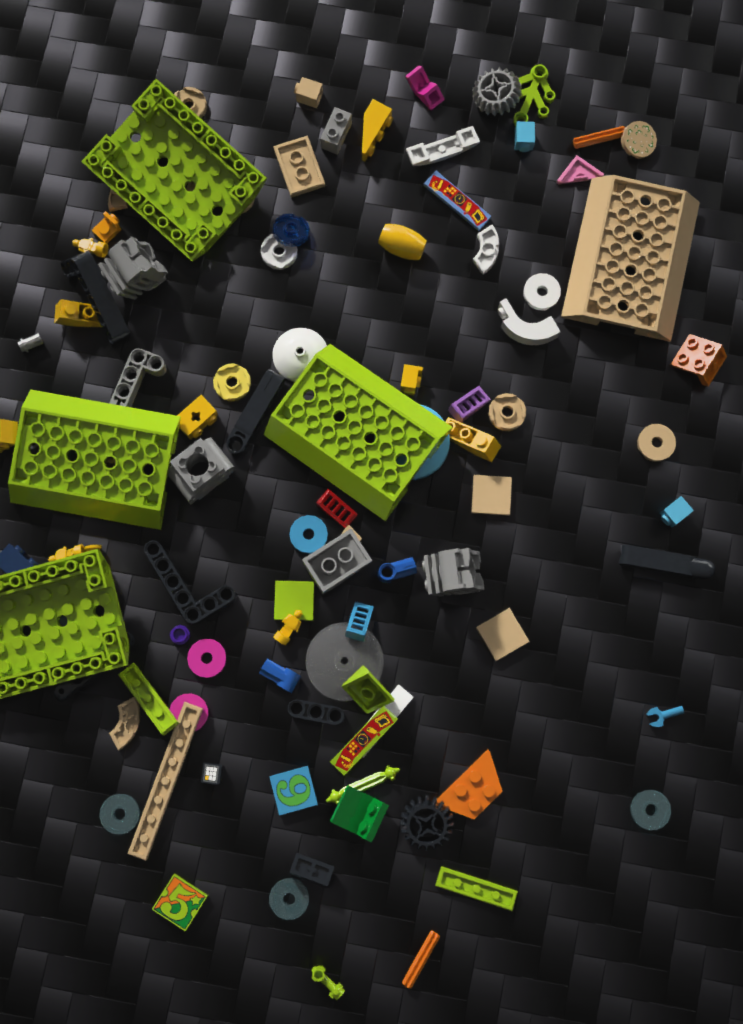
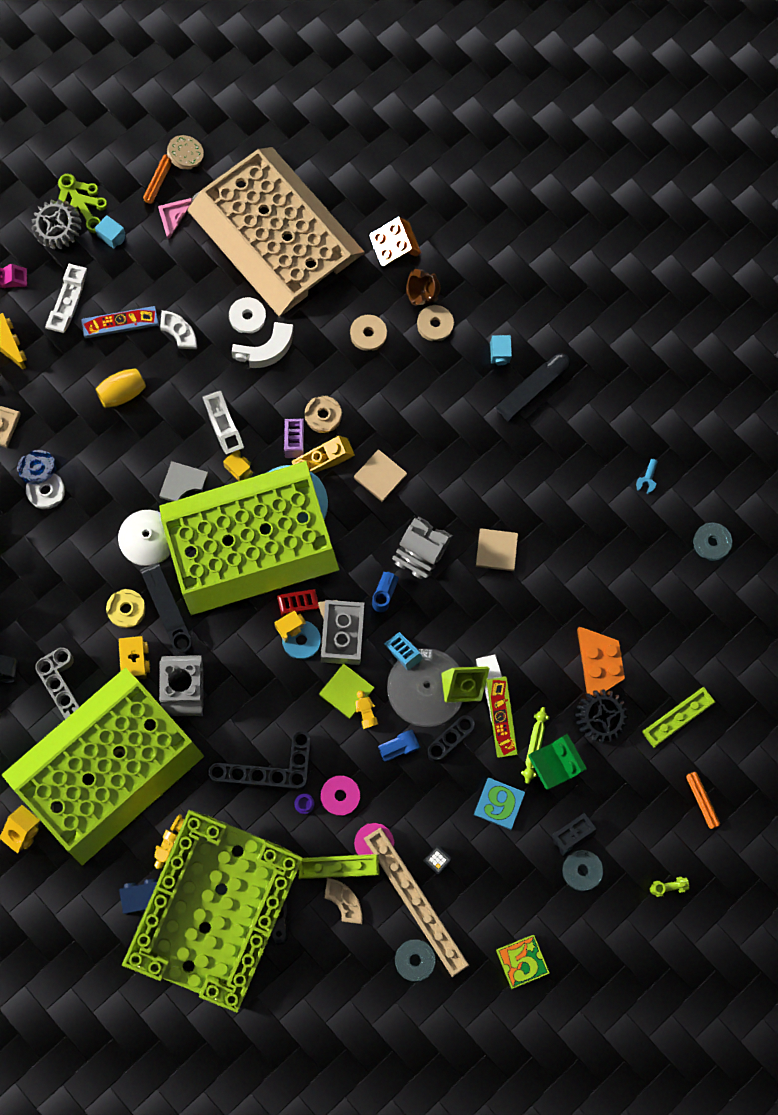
camera: 60 degrees left, 5 degrees down
none -> light grey tile [159,461,208,502]
none -> white arch [203,391,244,454]
none -> yellow brick [274,610,306,642]
none -> tan tile [350,315,387,351]
none -> reddish brown helmet [406,269,441,306]

